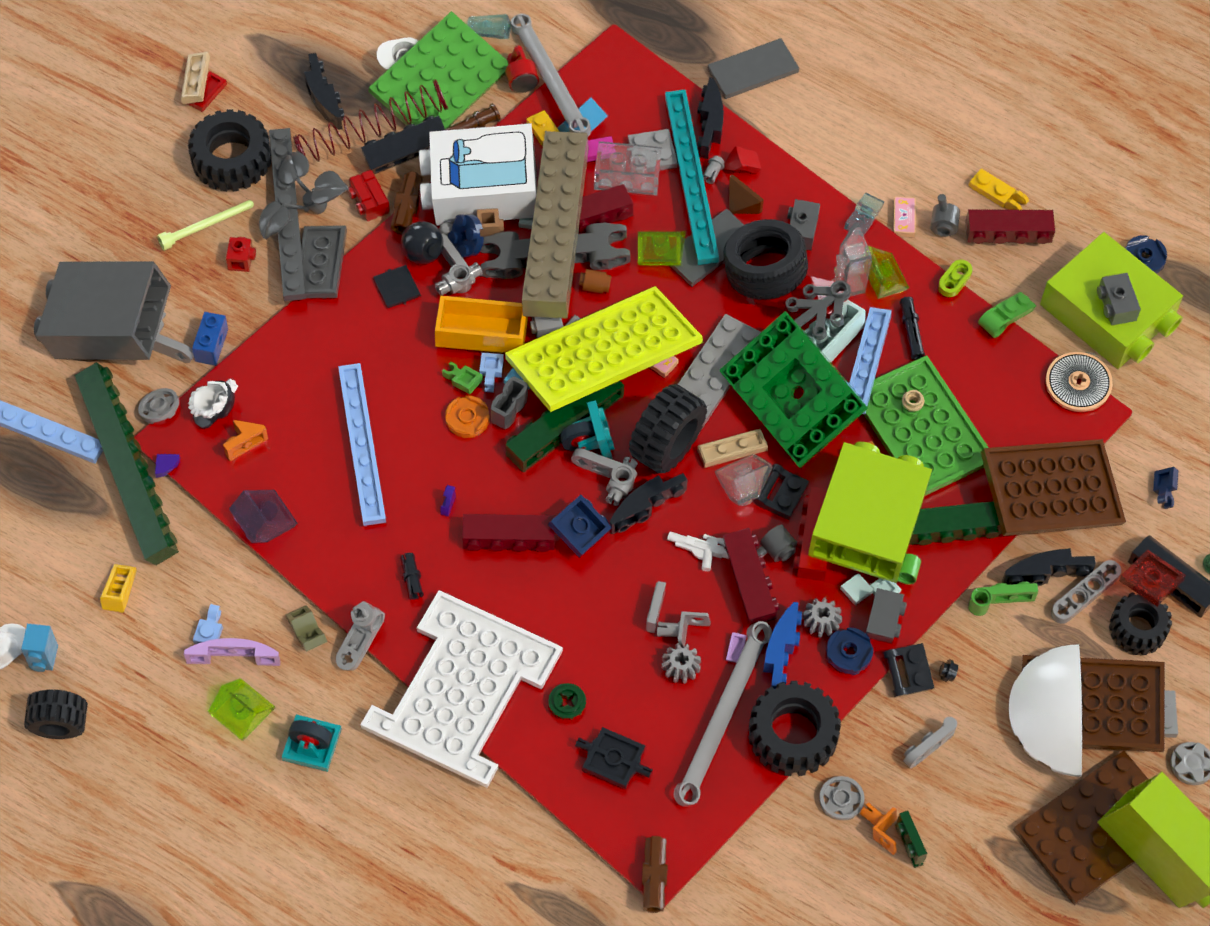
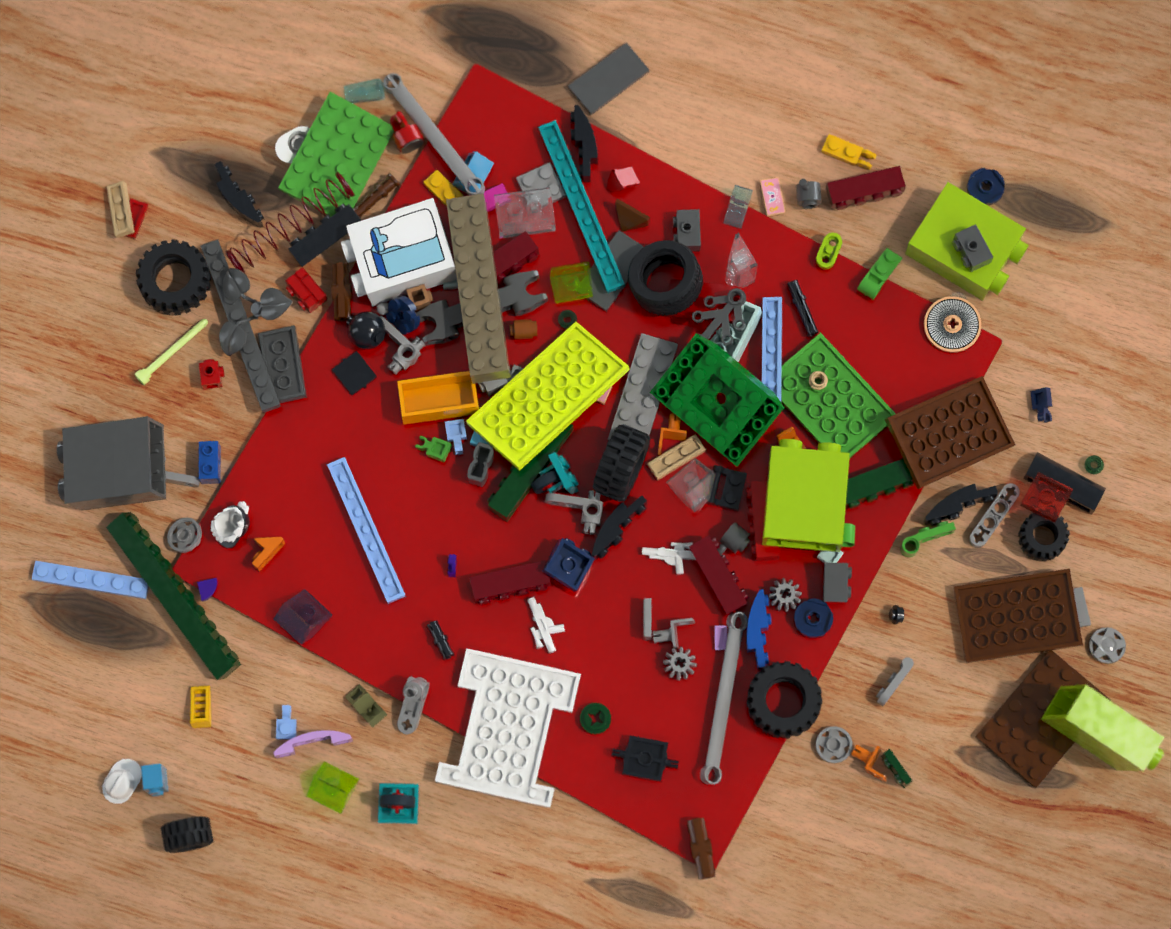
camera: 10 degrees left, 15 degrees up
orange tile [445,396,490,438] -> none
light grey pin [703,156,724,184] -> none
light aqua tile [840,573,873,605] -> none
clear neon green slope [861,246,909,299] -> none
black plate [883,643,935,698] -> none
white brick [1009,645,1082,777] -> none
none -> white piece [527,597,565,654]
none -> clear green plate [558,310,577,329]
none -> orange bracket [658,413,687,455]

